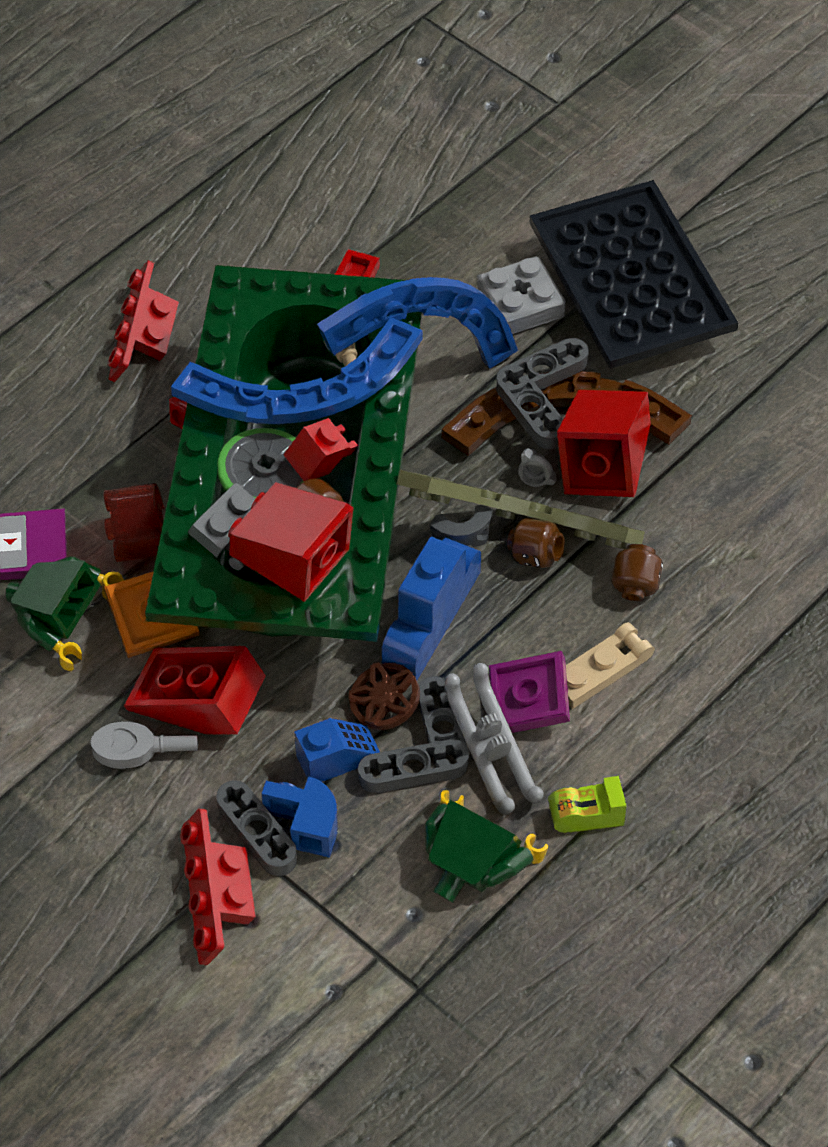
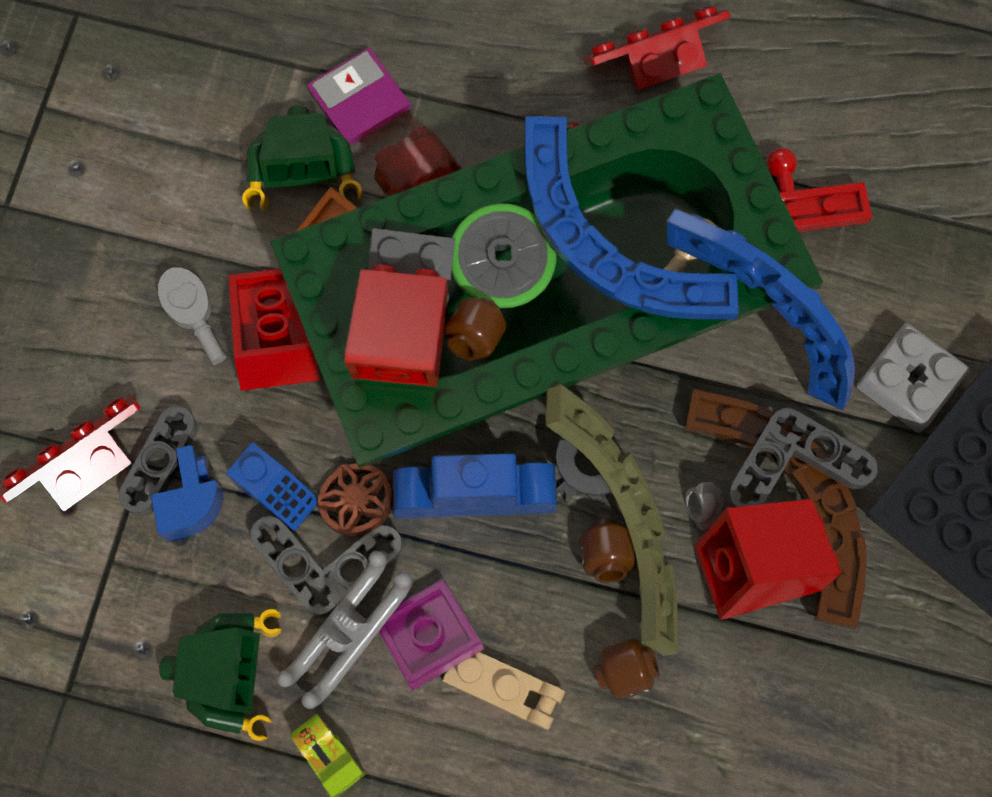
camera: 60 degrees right, 20 degrees up
red brick [283,418,358,481] -> none

